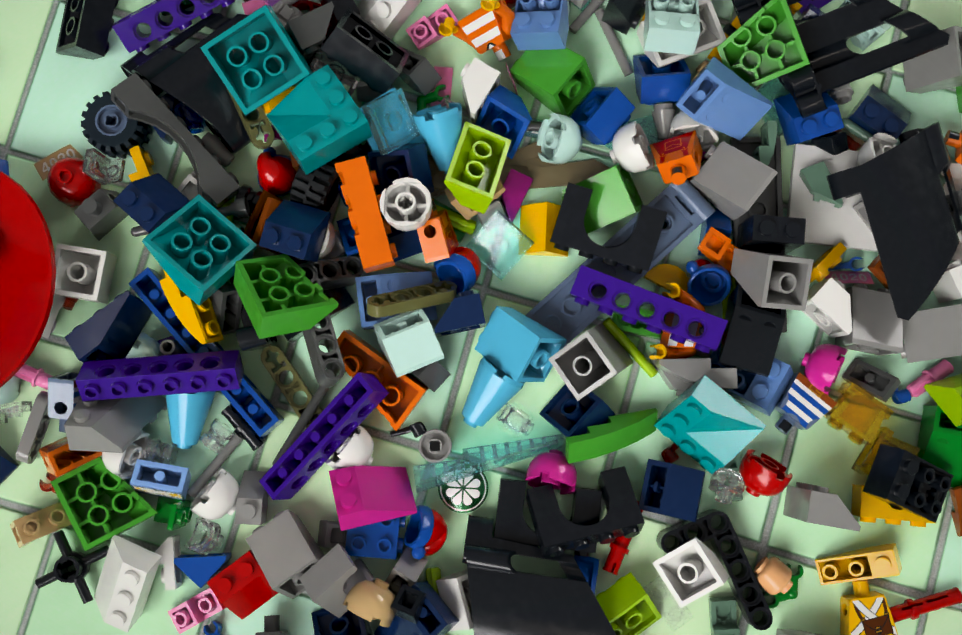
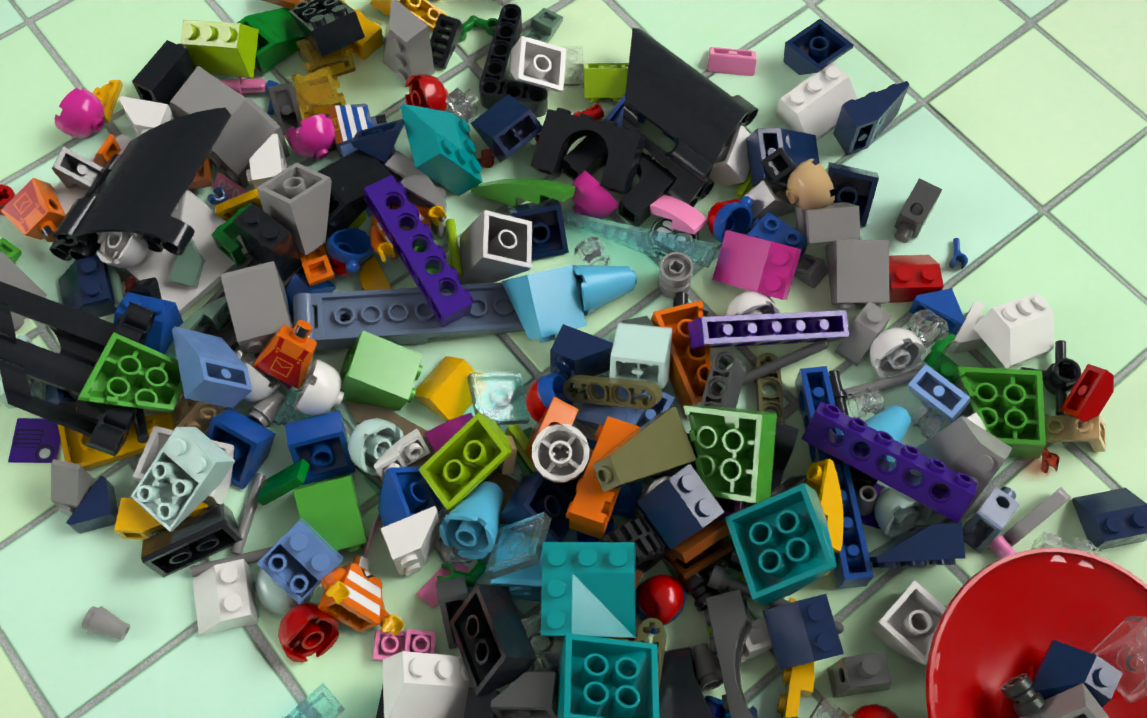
camera: 140 degrees left, 20 degrees down
orange torso [39,436,102,477] -> none
bright pink slope [168,588,226,634] -> none
black arch [550,182,667,274] -> none
light nougat head [753,556,793,595] -> none
none -> green bracket [211,203,251,266]
none -> green tile [256,459,310,506]
none -> dark blue slope [351,119,404,163]
none -> white slope [374,429,430,482]
none -> black slope [430,14,464,69]
none -> olive slope [593,406,696,493]
none -> bright pink slope [650,194,707,234]
none -> red slope [1059,364,1114,422]

